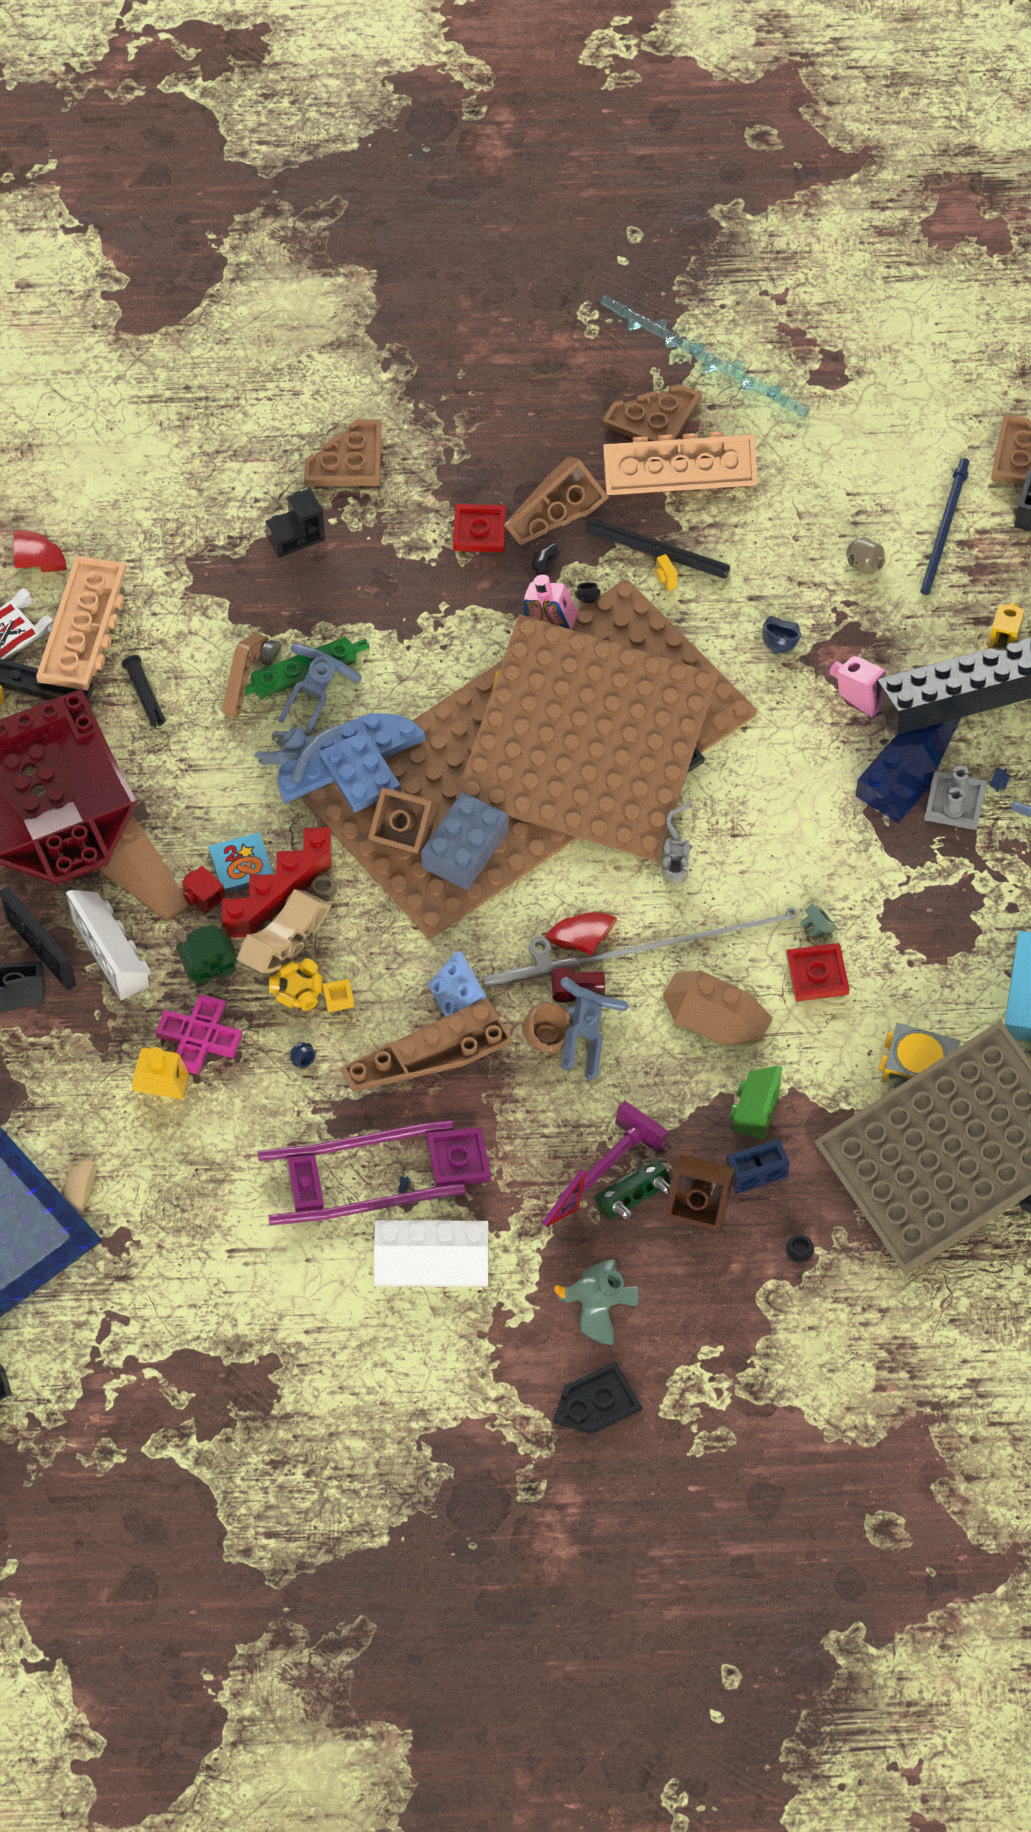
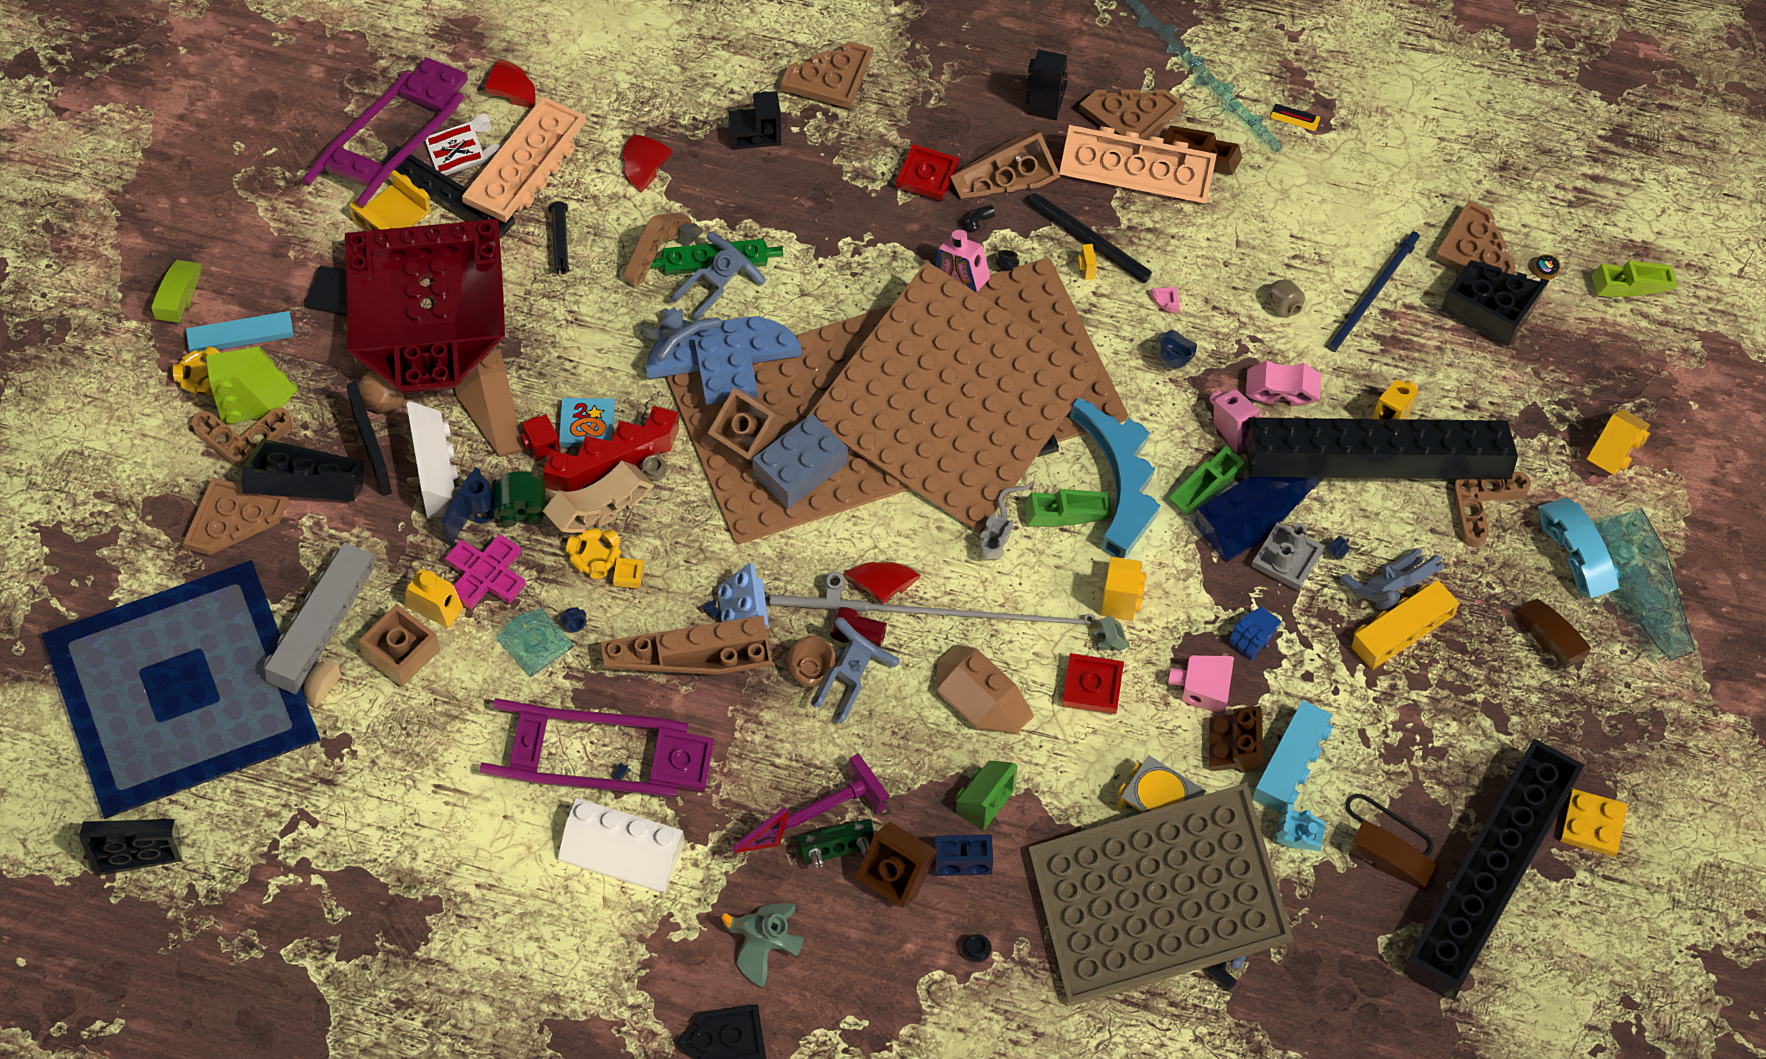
camera: 15 degrees right, 0 degrees up
none -> light grey brick [263,542,374,695]
none -> medium nougat hair [358,371,405,413]
none -> medium nougat brick [358,604,440,687]
none -> dark blue piece [441,467,494,546]
none -> clear light blue slope [497,608,574,677]
none -> red brick [622,134,672,193]
none -> dark blue piece [702,599,721,619]
none -> bright green slope [1023,489,1112,527]
none -> black wedge [1025,49,1068,121]
none -> dark azure arch [1069,397,1161,559]
none -> yellow brick [1101,556,1146,621]
none -> bright pink tile [1151,287,1180,313]
none -> reddish brown slope [1163,125,1243,175]
none -> bright pink torso [1168,655,1234,715]
none -> bright green slope [1169,445,1247,516]
none -> reddish brown brick [1209,706,1263,773]
none -> blue hand [1229,606,1282,661]
none -> bright pink brick [1246,360,1321,406]
none -> sticker [1270,104,1320,131]

